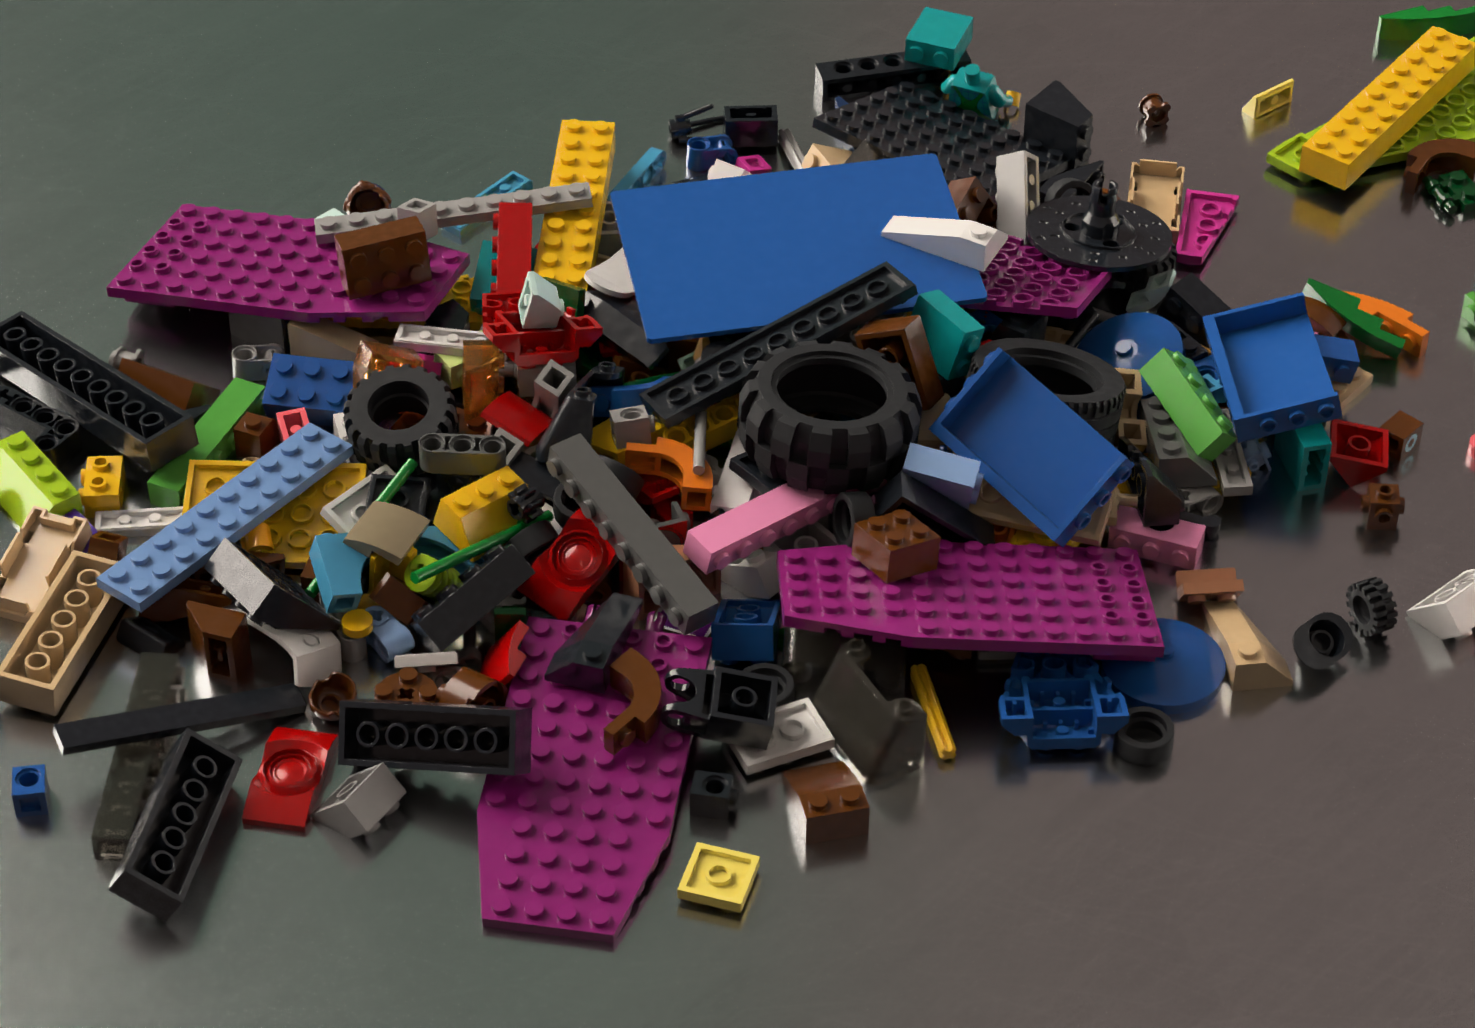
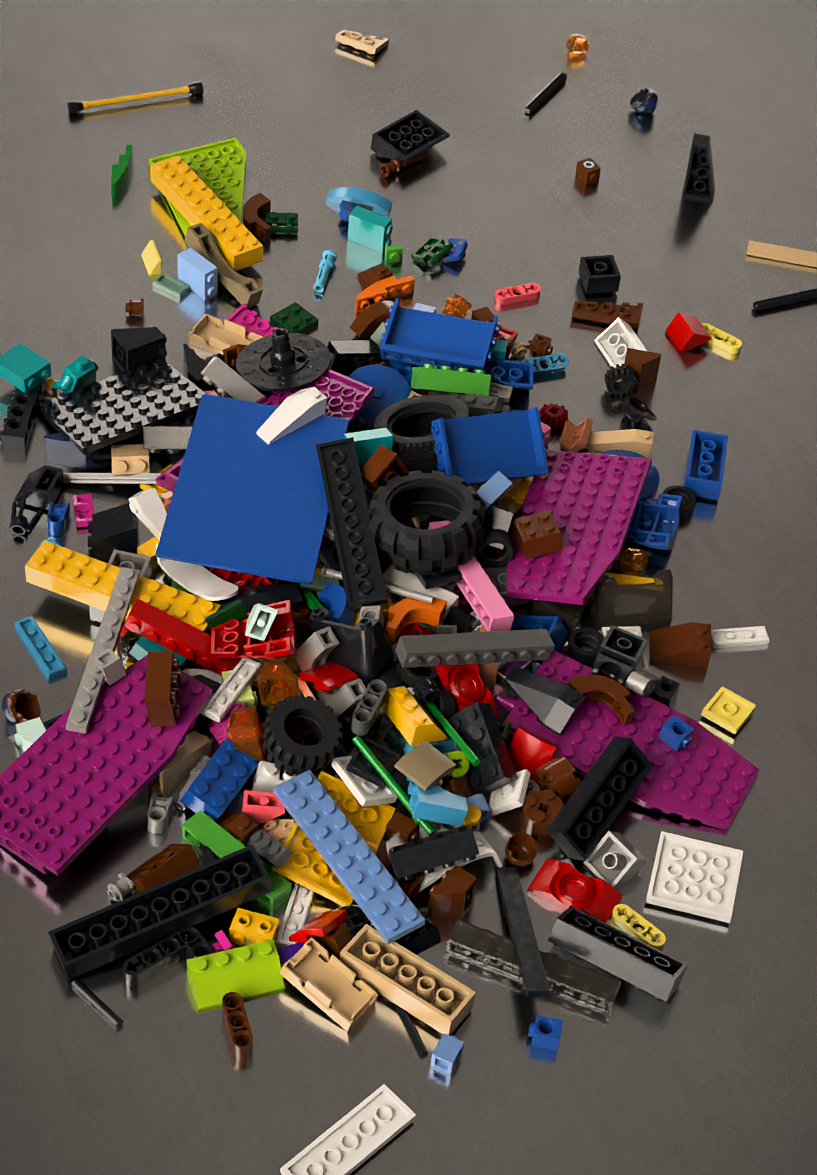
camera: 75 degrees left, 5 degrees up
green slope [1302,278,1406,359] -> none
none -> sand green tile [152,273,190,299]
none -> light blue brick [177,248,218,301]
none -> dark tan arch [184,223,263,308]
none -> dark pink tile [210,930,234,953]
none -> dark grey plate [246,829,293,869]
none -> dark green plate [270,302,319,334]
none -> red slope [289,910,348,943]
none -> medium azure pin [313,250,337,293]
none -> reddish brown slope [357,263,393,286]
none -> clear orange brick [442,293,472,318]
none -> blue wedge [485,359,533,390]
none -> tan plate [511,342,527,358]
none -> dark azure beam [522,354,568,376]
none -> dark red gear [539,402,568,431]
none -> light yellow beam [612,904,666,951]
none -> clear orange head [619,548,648,572]
none -> reddish brown slope [624,348,662,390]
none -> light grey beam [625,670,660,696]
none -> white plate [645,831,743,923]
none -> blue brick [658,715,694,752]
none -> blue brick [683,430,728,500]
none -> white tile [711,626,769,649]

